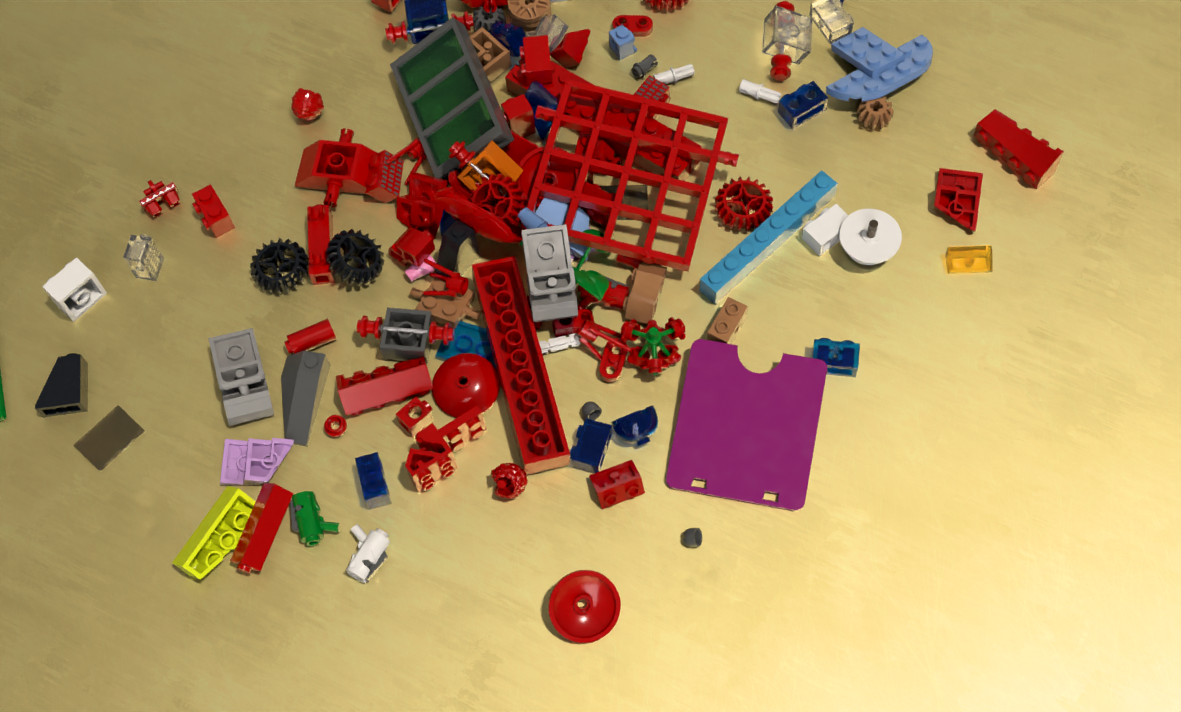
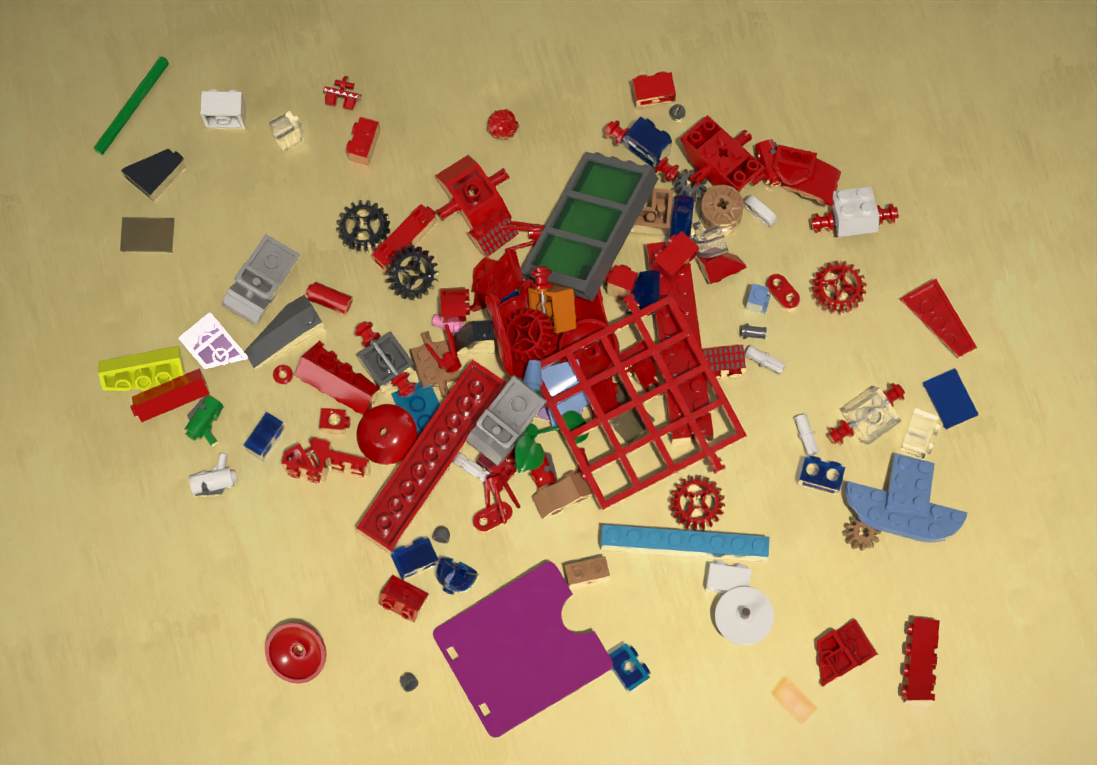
camera: 45 degrees right, 10 degrees up
red piece [491,463,528,499] -> none
red plant [621,317,686,375] -> none

